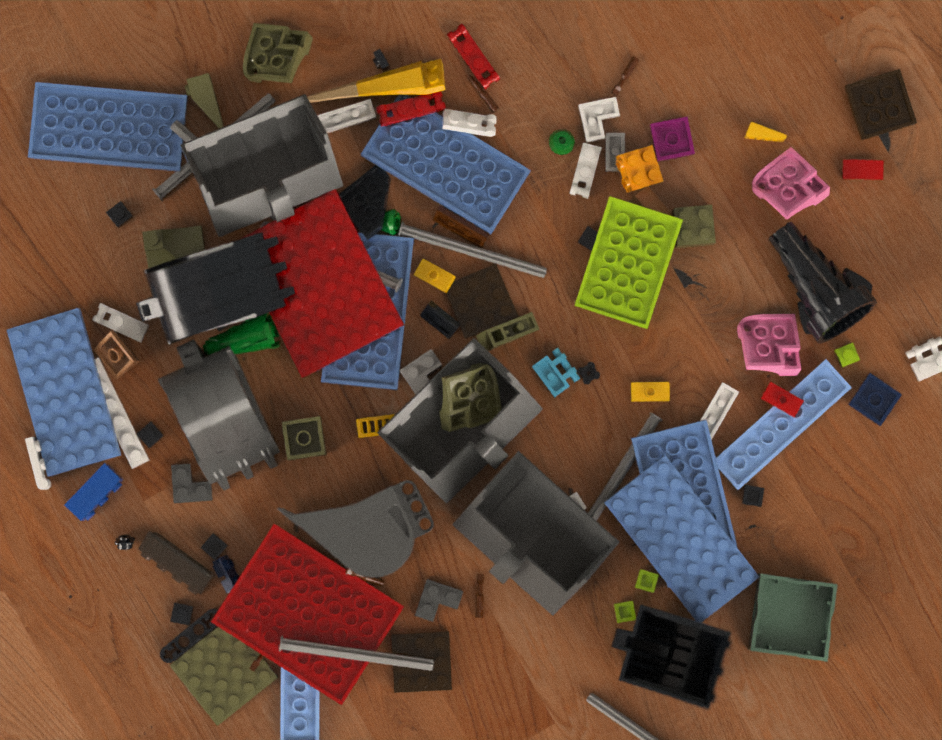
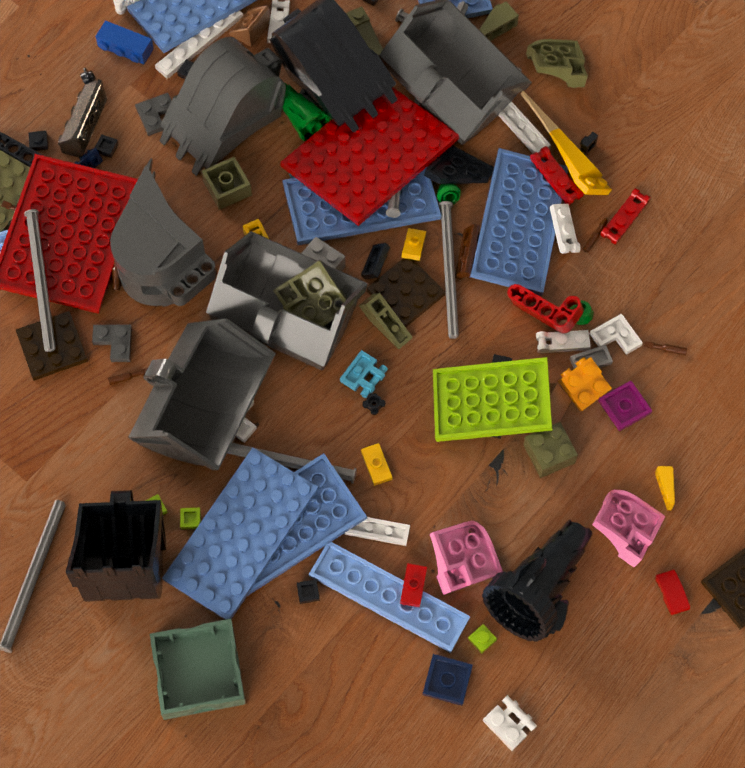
camera: 70 degrees right, 20 degrees down
none -> red beam [507,284,584,334]

